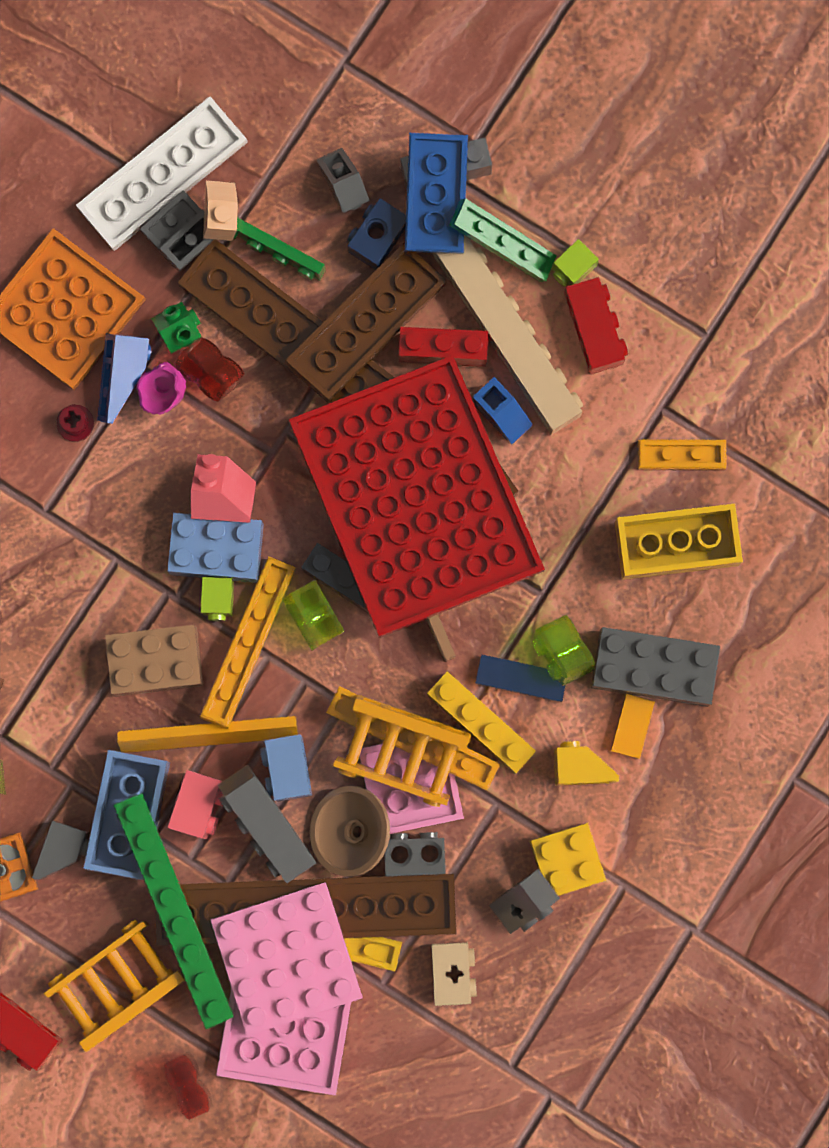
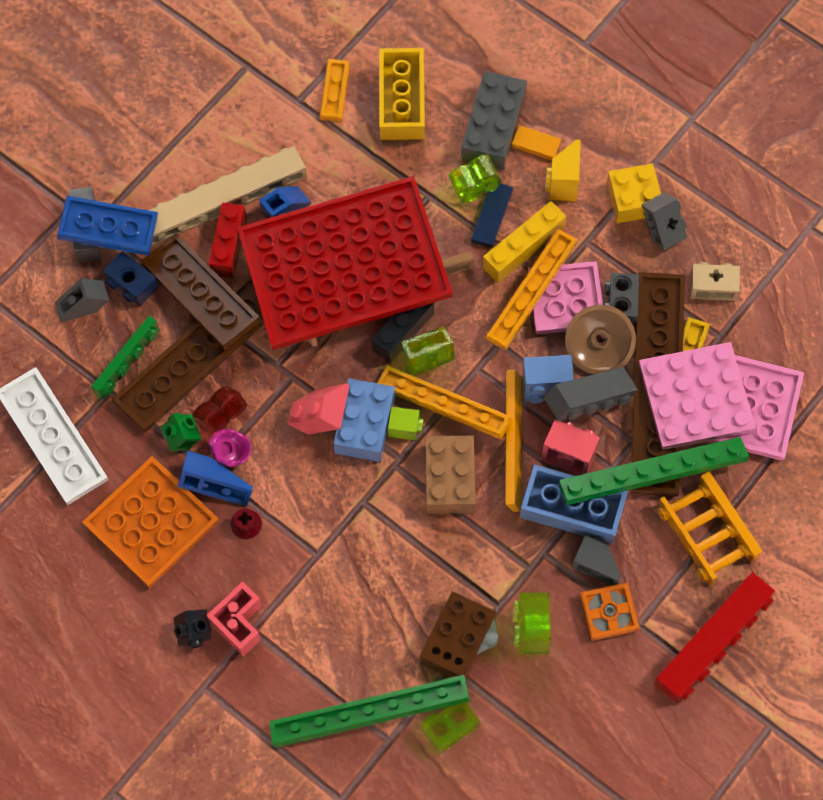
camera: 80 degrees left, 15 degrees down
dark grey brick [140,190,215,271] -> none
clear red brick [164,1052,212,1120] -> none
light nougat slope [203,181,238,241] -> none
light orange fence [333,695,471,807] -> none
plate [449,198,557,282] -> none
lime brick [552,239,599,287] -> none
red brick [564,277,628,375] -> none

